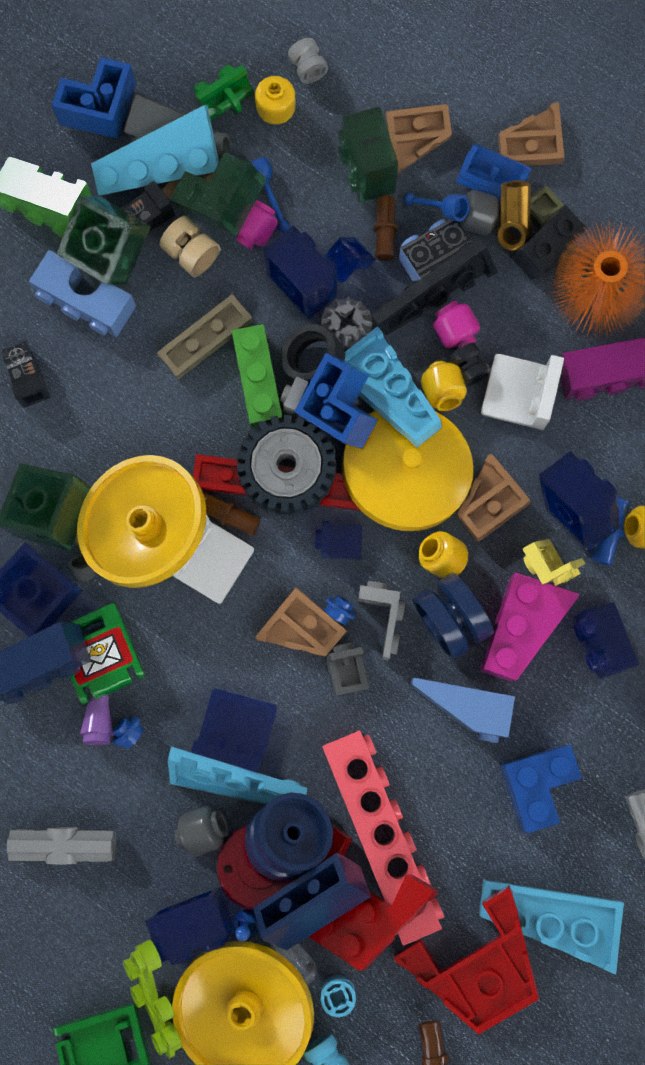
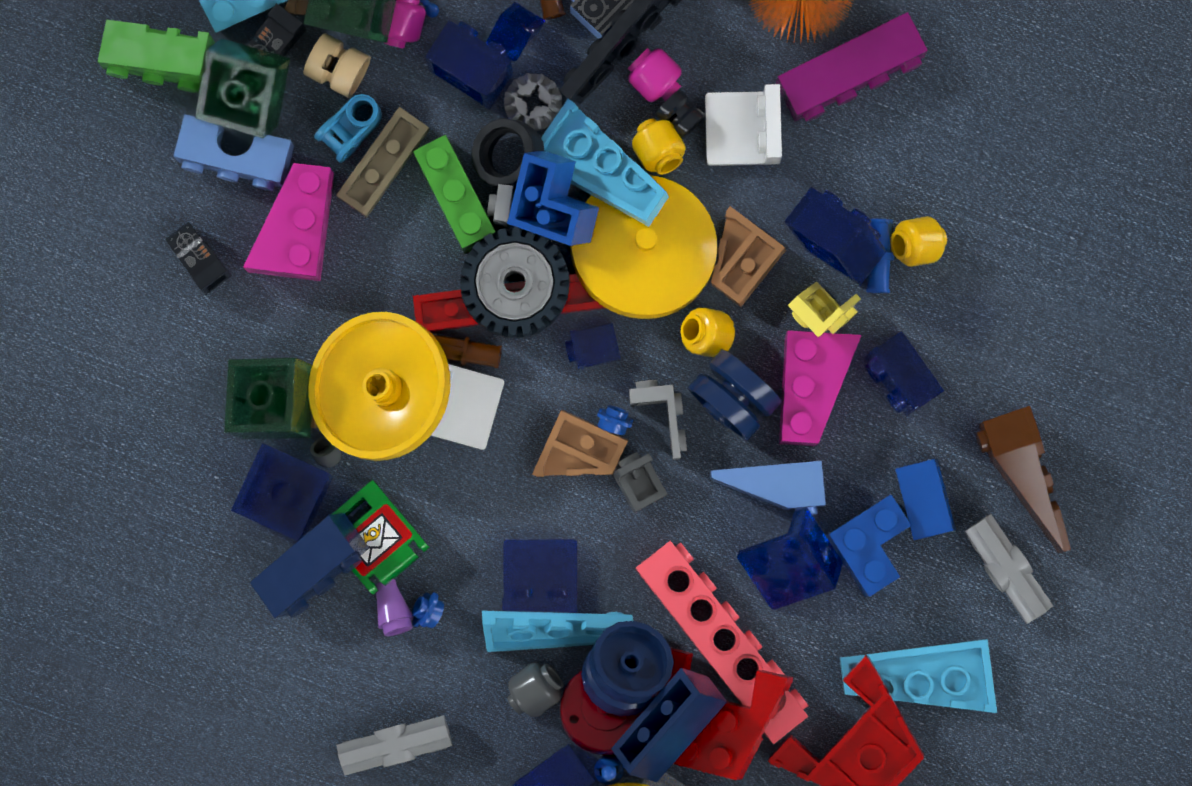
camera: 15 degrees left, 5 degrees up
none -> dark pink wedge [243,163,334,281]
none -> dark azure piece [314,94,382,163]
none -> clear blue bracket [737,507,843,610]
none -> blue hinge [895,459,956,540]

